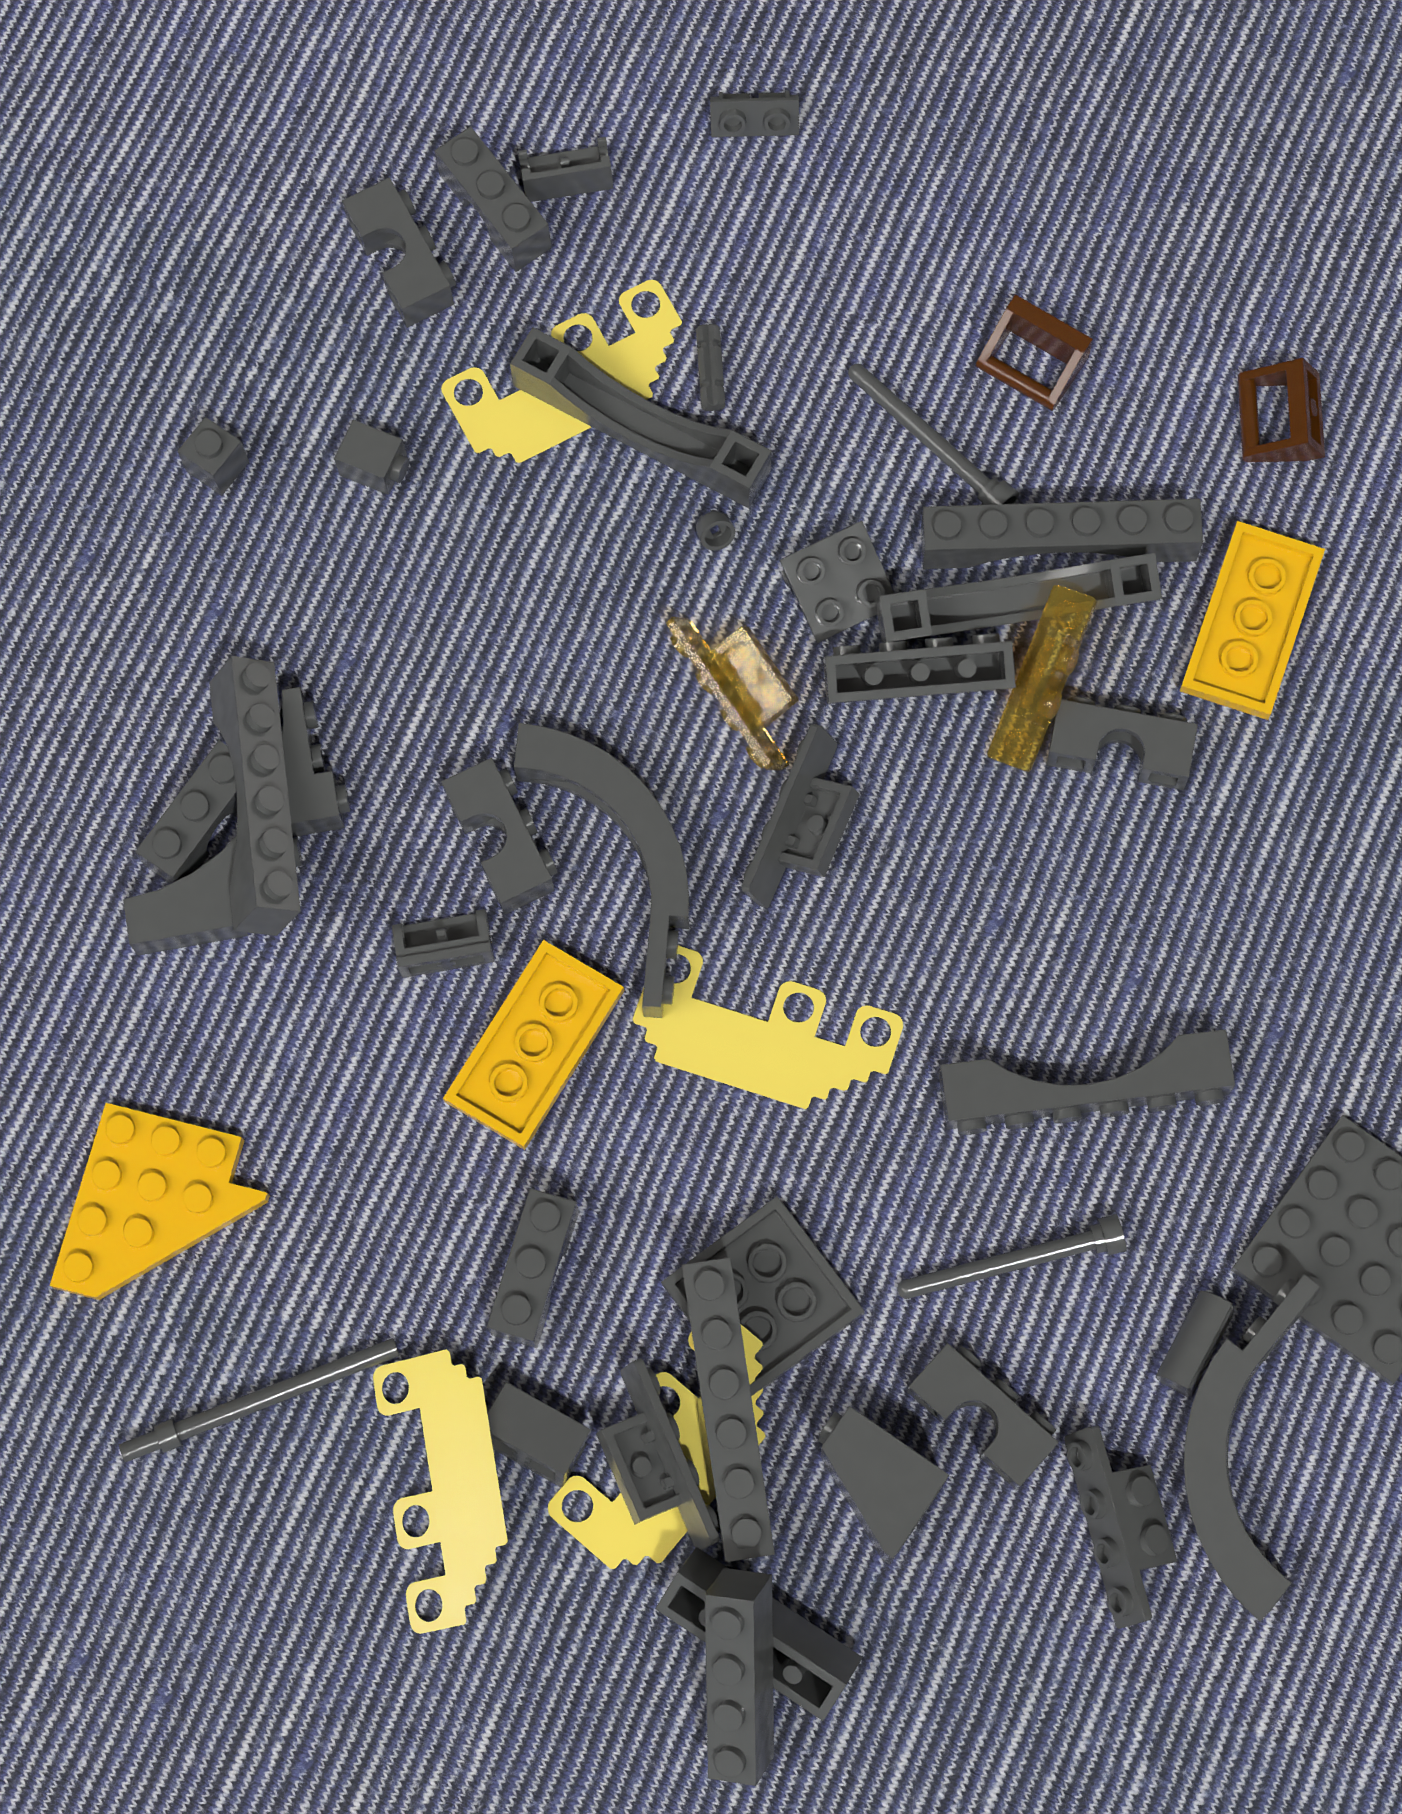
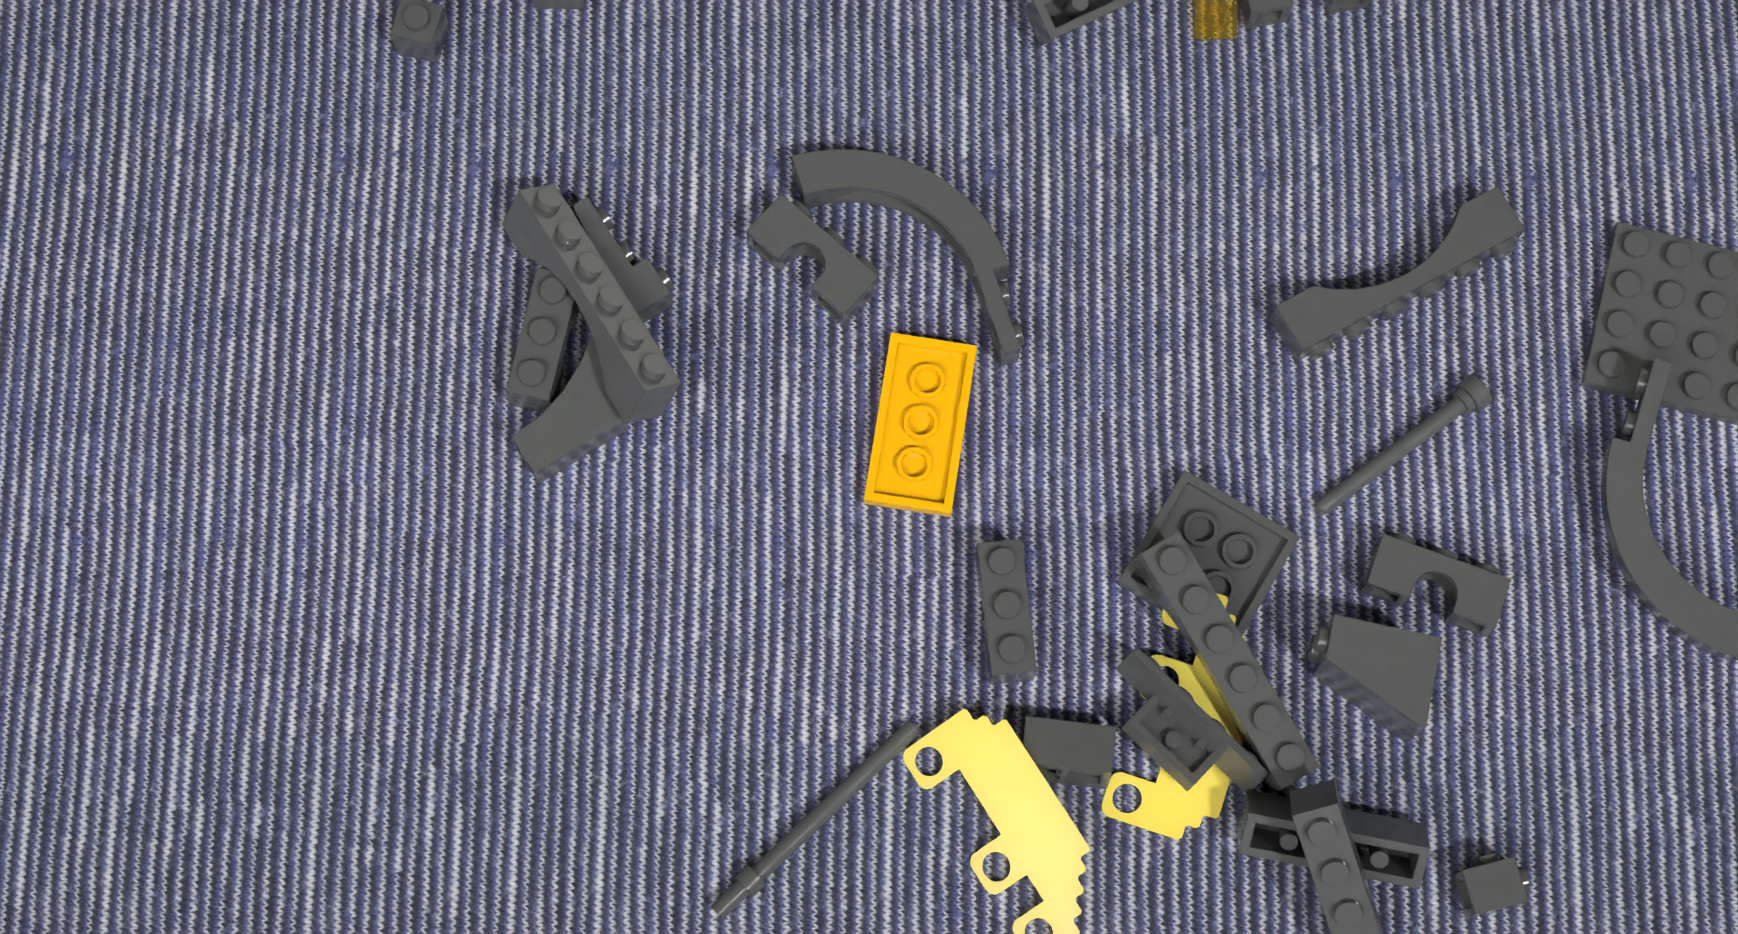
camera: 30 degrees left, 0 degrees up
yellow wing [50,1103,270,1300] -> none
dark grey hinge [392,909,495,978] -> none
light yellow piece [632,945,903,1109] -> none
clear yellow bracket [666,616,799,771] -> none
dark grey bracket [742,724,860,908] -> none
dark grey bracket [1064,1425,1178,1629] -> none
dark grey brick [1155,1290,1234,1398] -> none
none -> dark grey brick [1453,853,1530,920]

